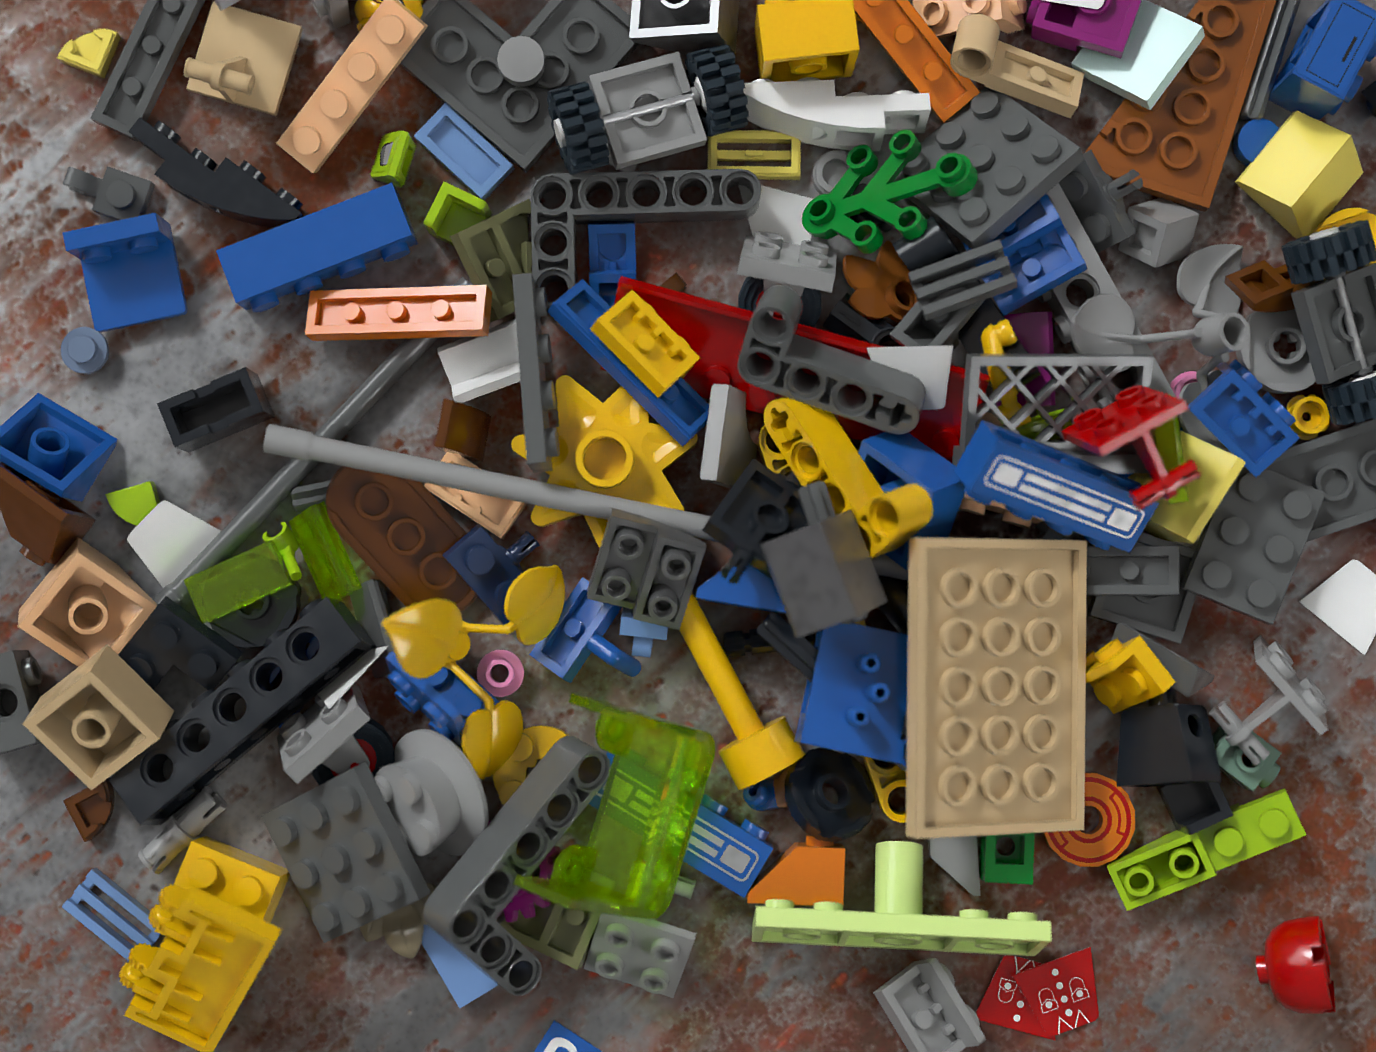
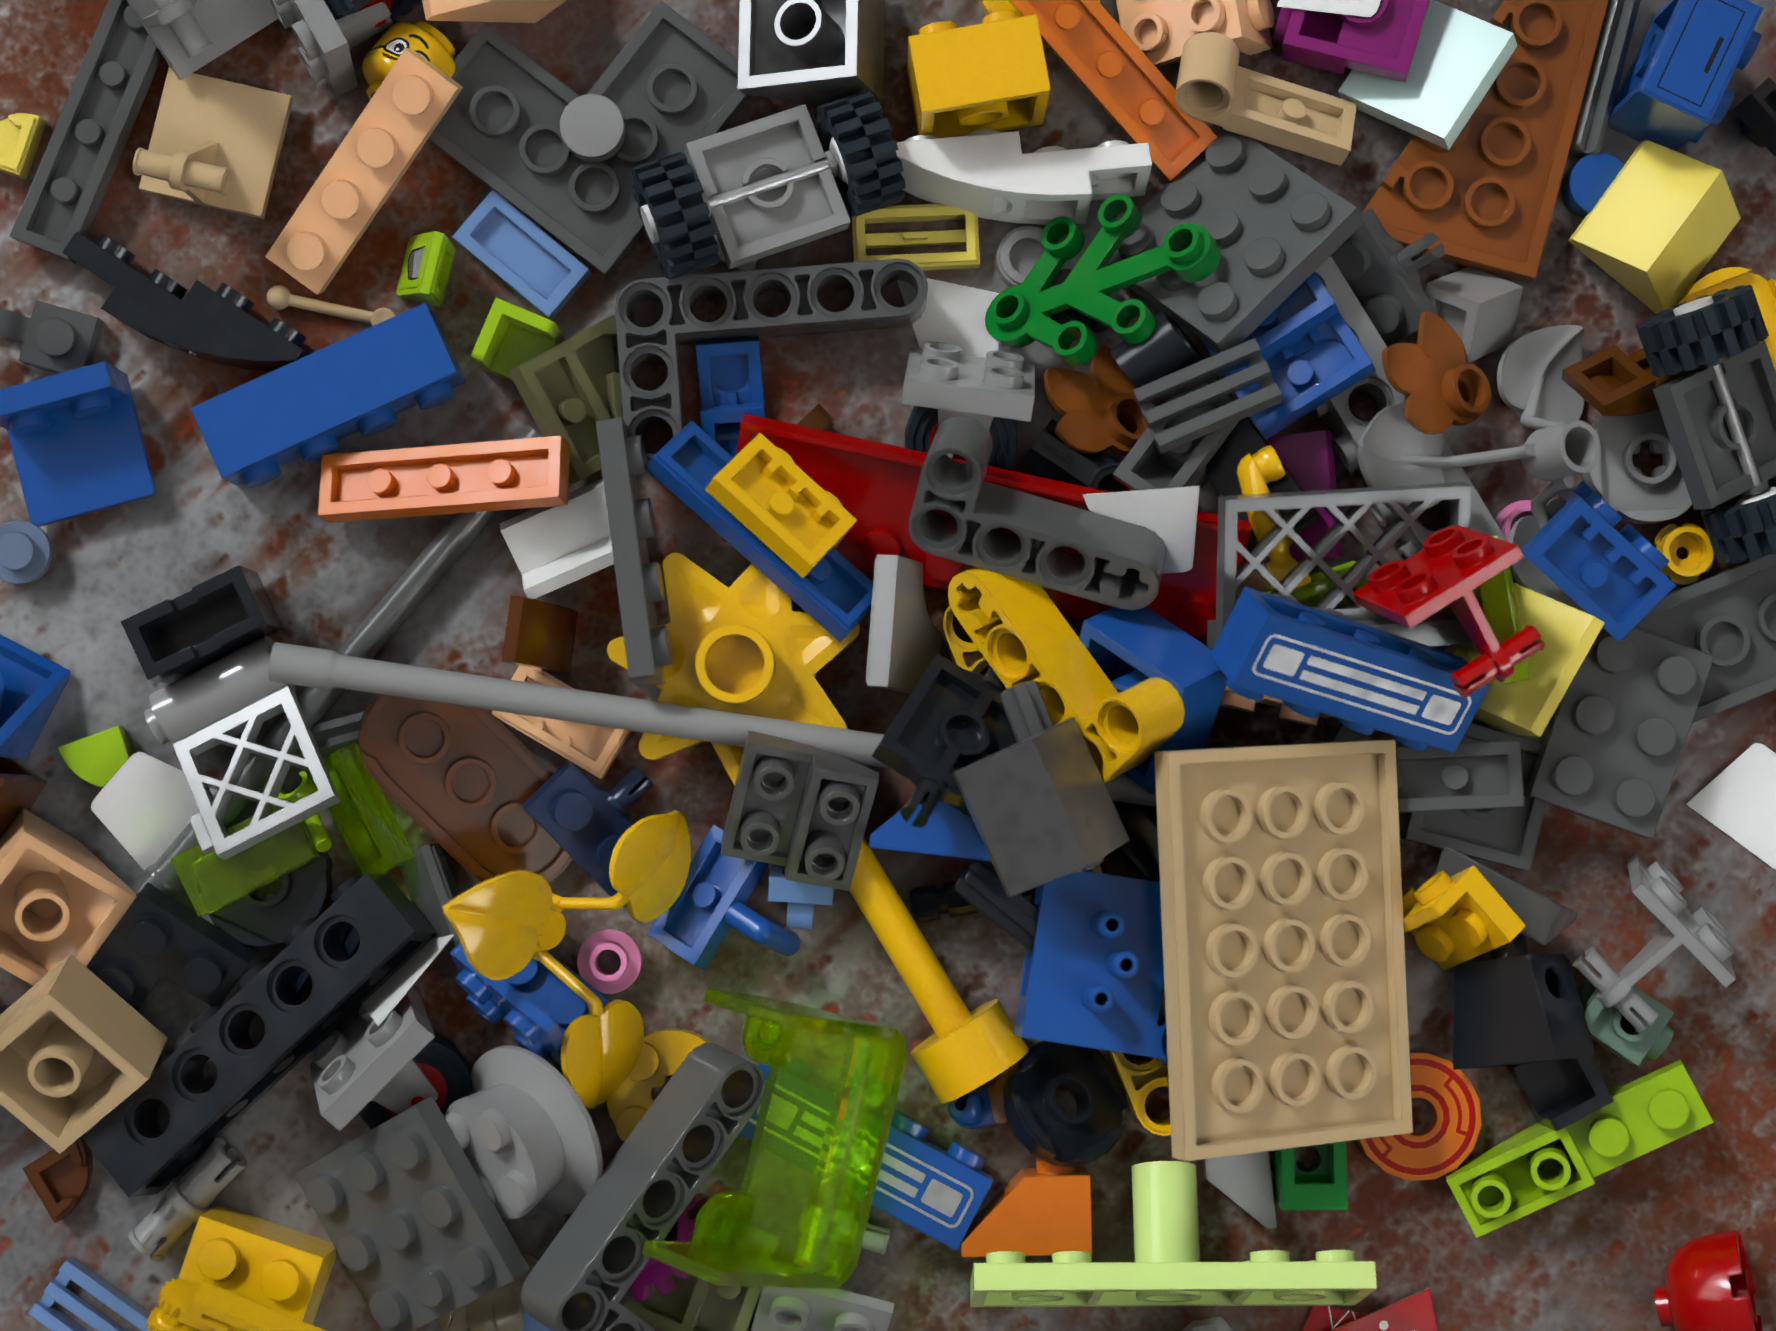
camera: 10 degrees left, 0 degrees up
none -> light grey piece [144,635,341,860]
none -> tan hinge [266,285,396,326]
none -> dark orange plate [1382,310,1491,435]

